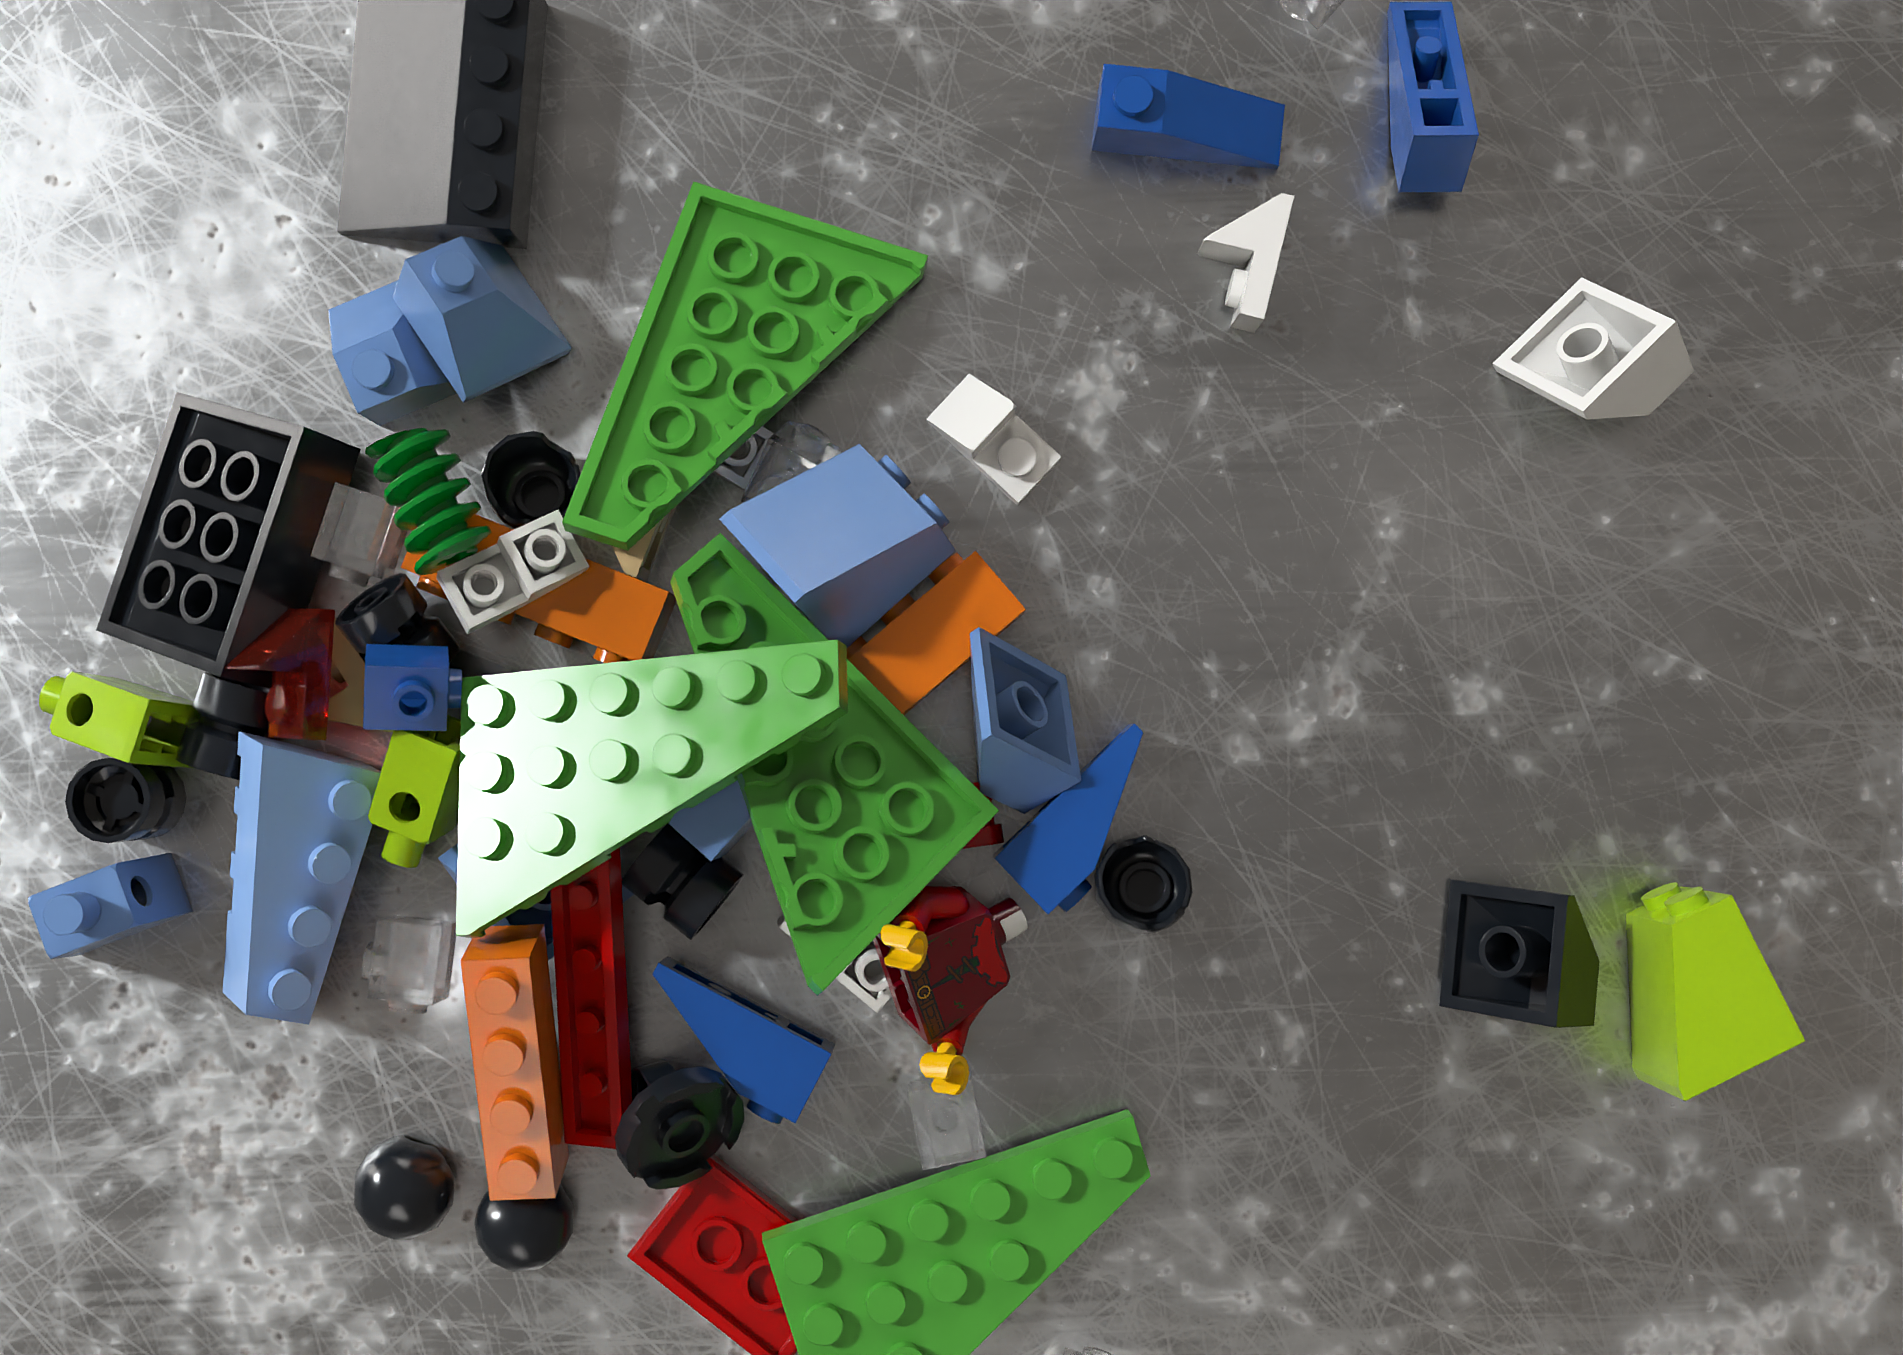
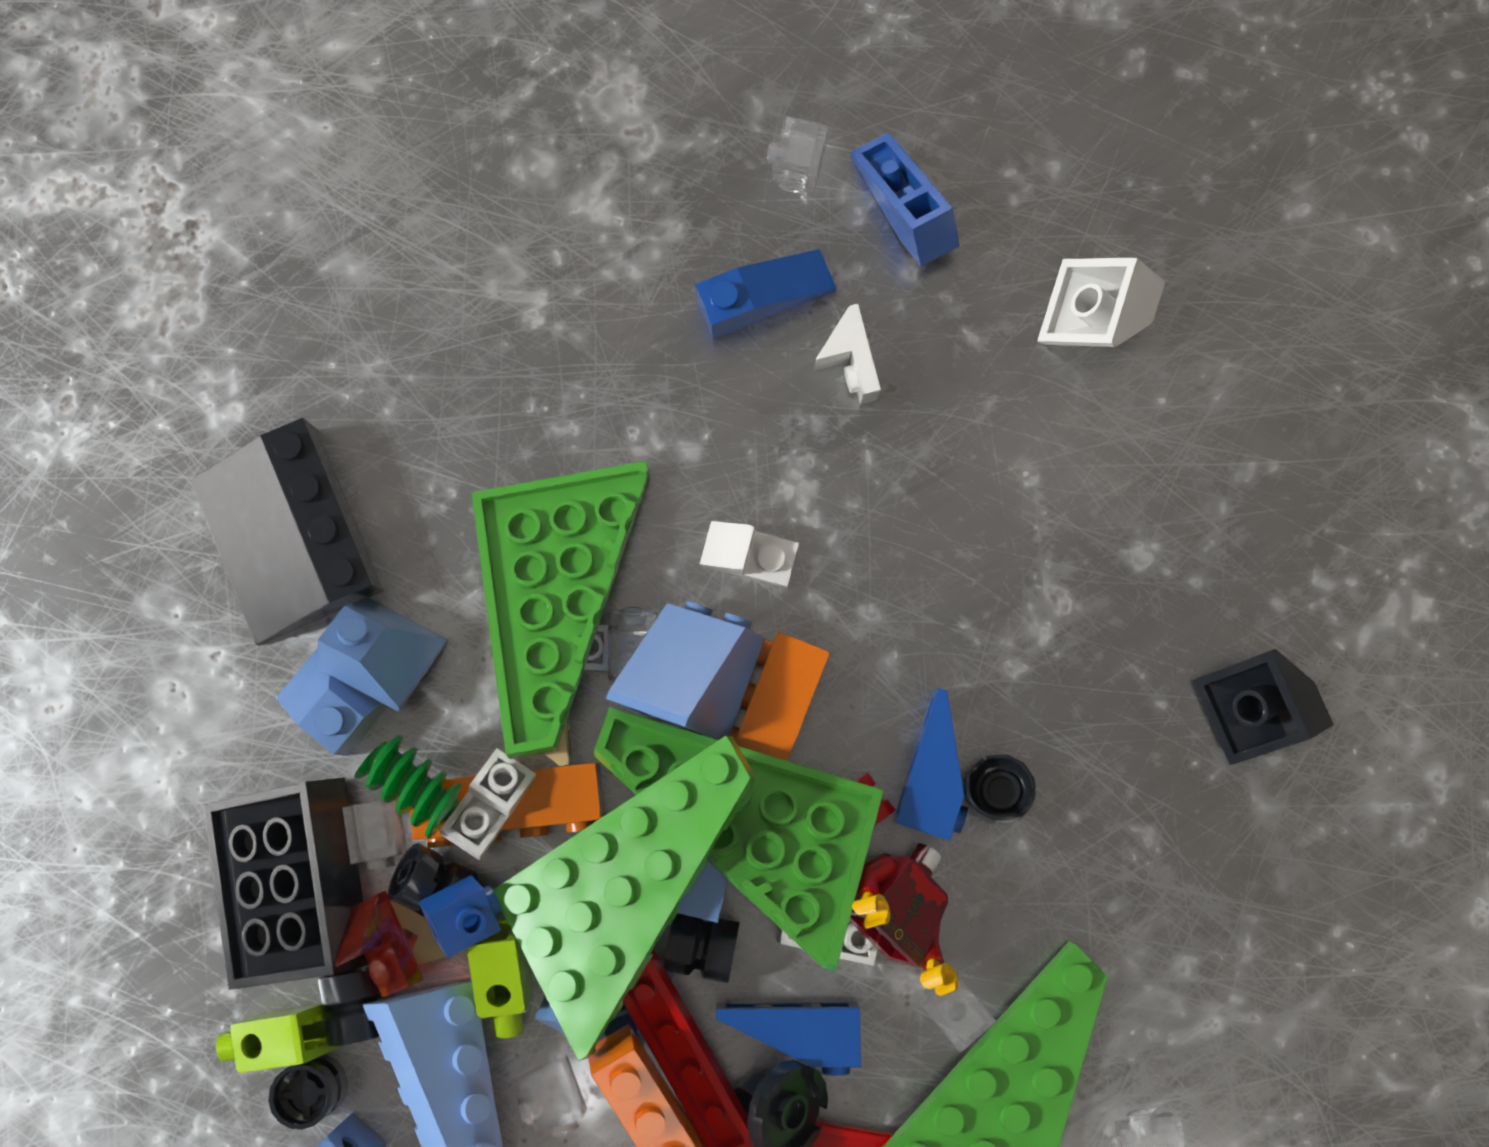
camera: 25 degrees left, 5 degrees down
black hair [481,431,581,529] -> none
medium blue slope [970,627,1081,814] -> none
lime slope [1626,882,1805,1101] -> none

